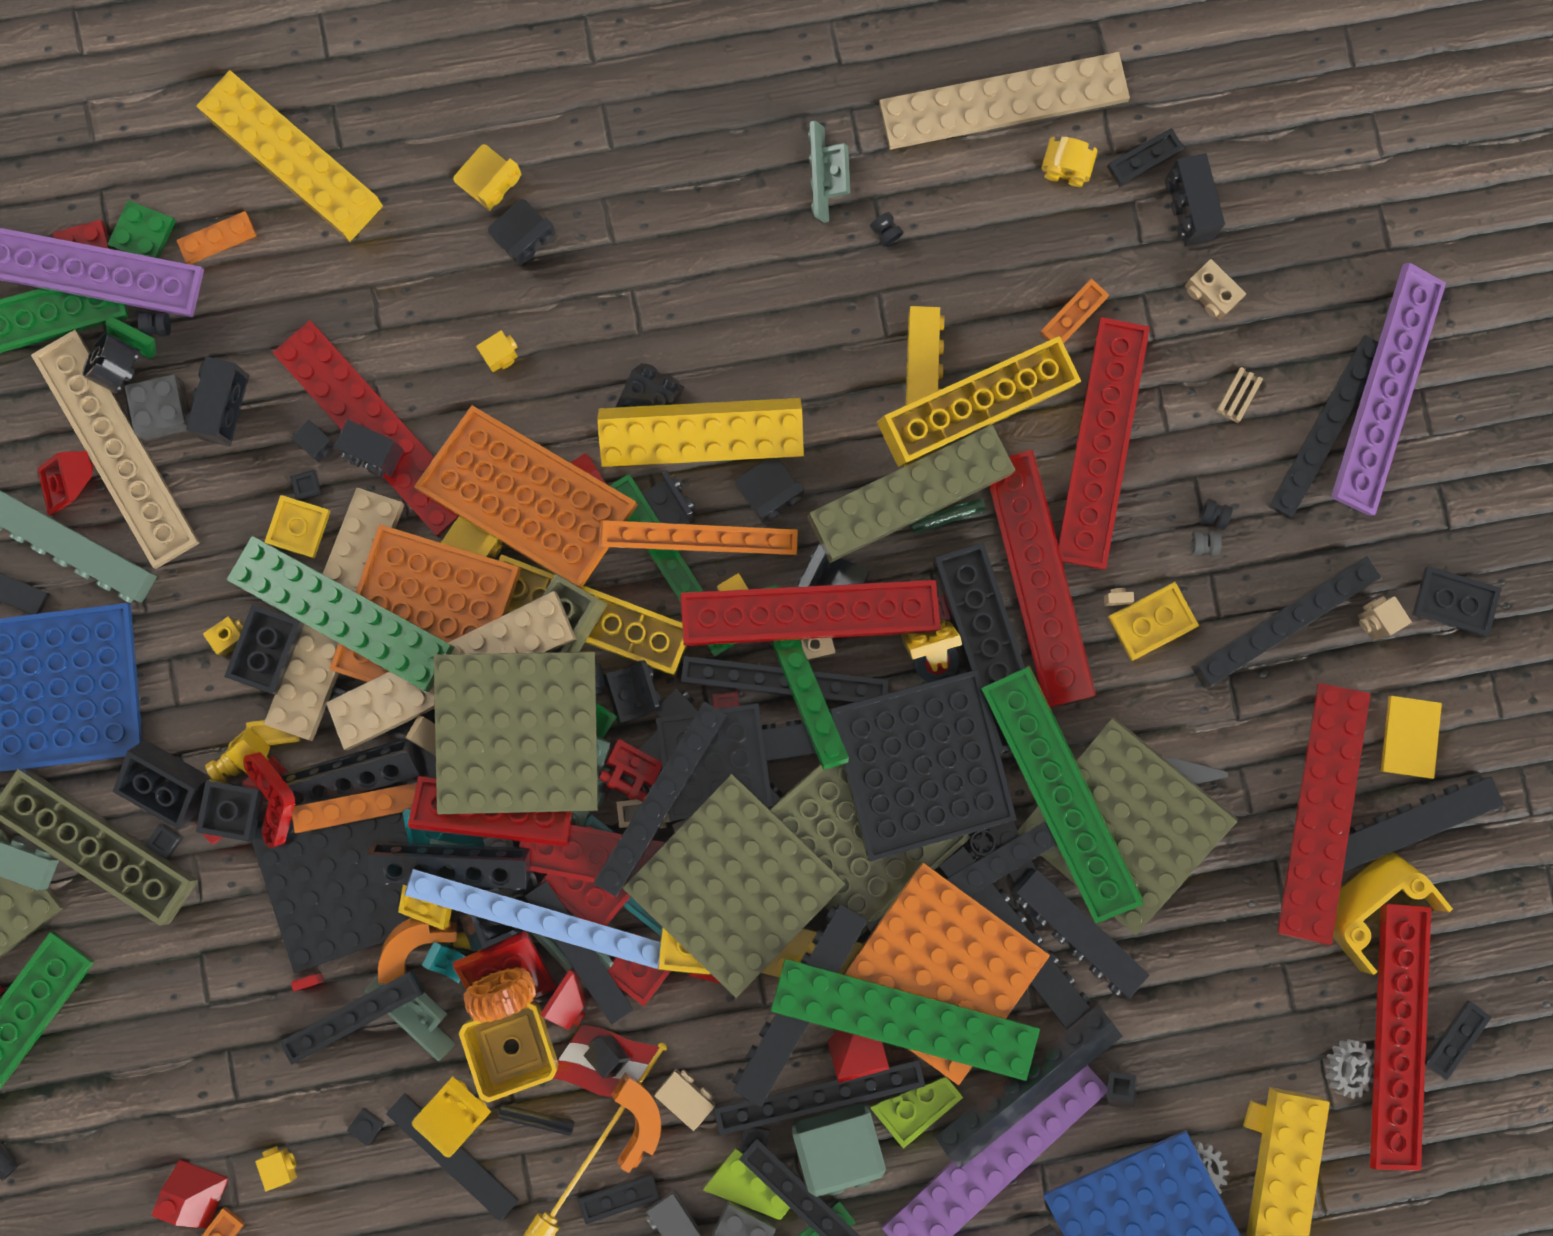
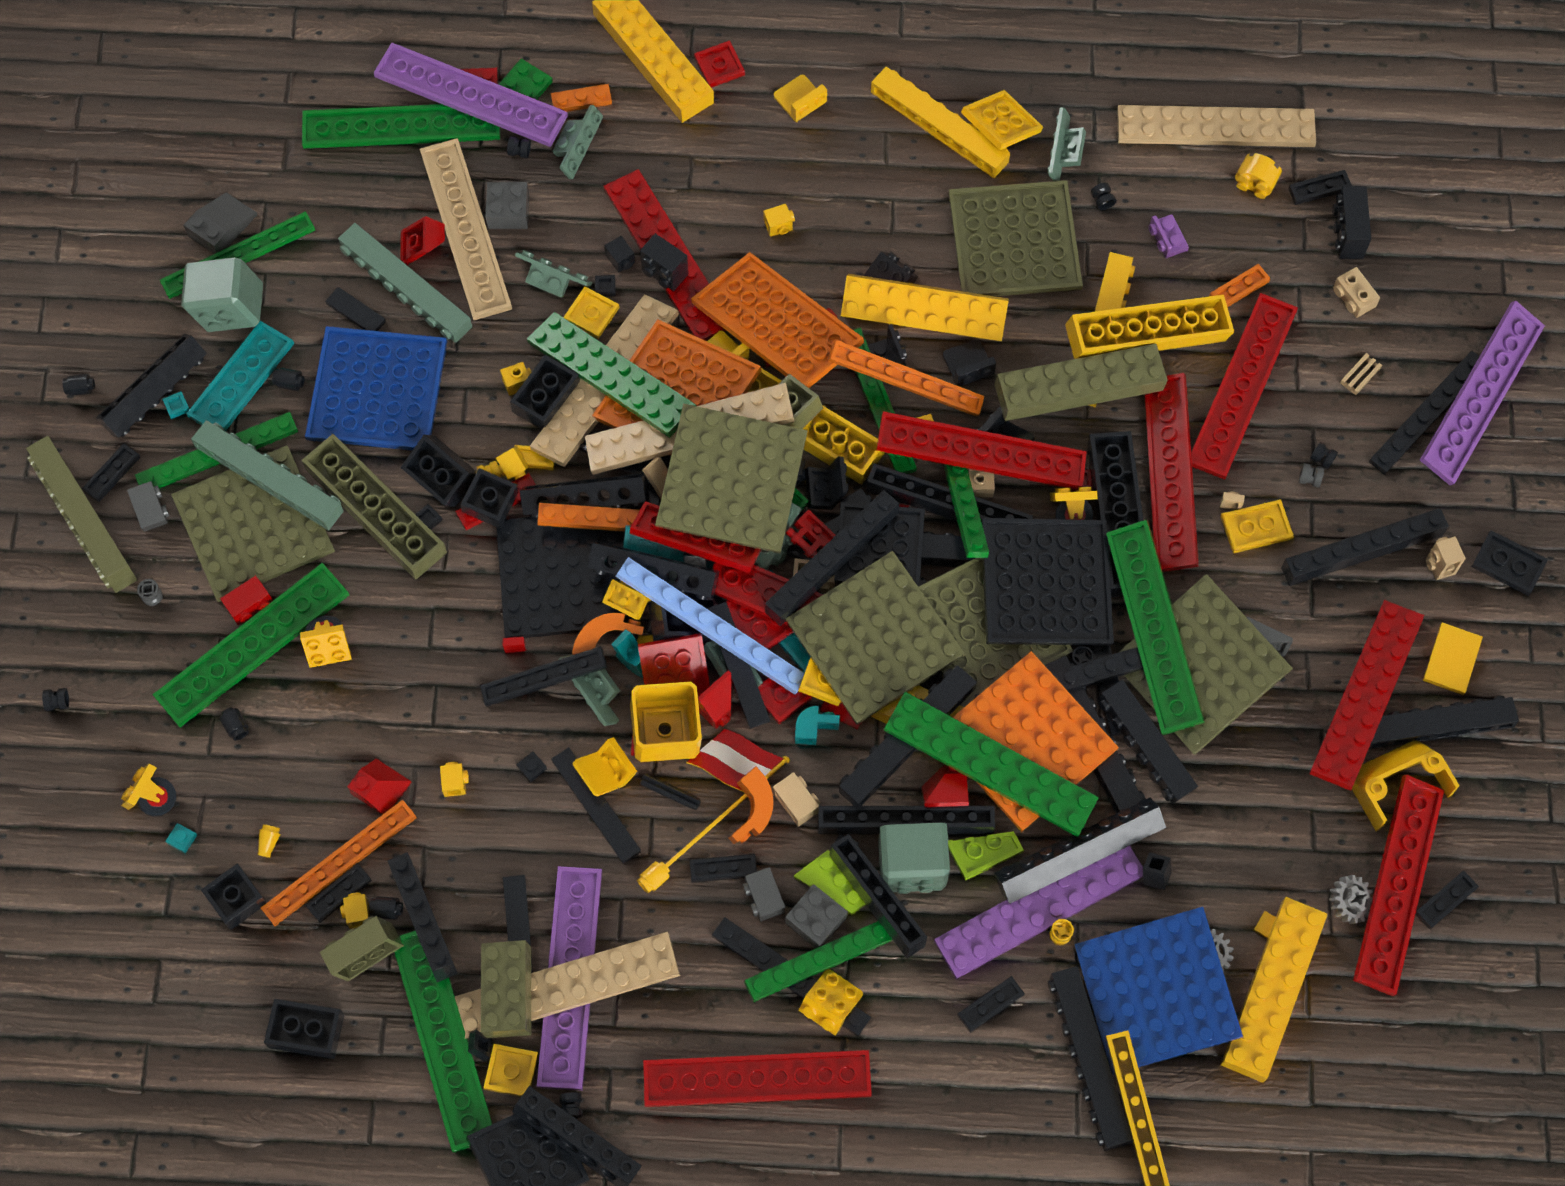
camera: 15 degrees right, 15 degrees down
black brick [82,332,140,393] -> none
green tile [105,316,157,359] -> none
black brick [185,357,250,447] -> none
red beam [243,752,295,848] -> none
orange gear [464,967,536,1022] -> none
black bracket [488,199,556,266] -> none
black brick [583,1035,631,1078] -> none
clear green pin [910,497,986,535] -> none
none -> yellow plate [300,616,352,668]
none -> sand green bracket [515,250,593,297]
none -> sand green bracket [552,105,603,179]
none -> red plate [694,40,745,88]
none -> teal brick [795,706,840,745]
none -> yellow brick [871,67,1010,179]
none -> olive plate [948,180,1083,296]
none -> yellow plate [961,90,1043,150]
none -> yellow wheel [1050,919,1074,946]
none -> medium lavender bracket [1149,214,1189,258]

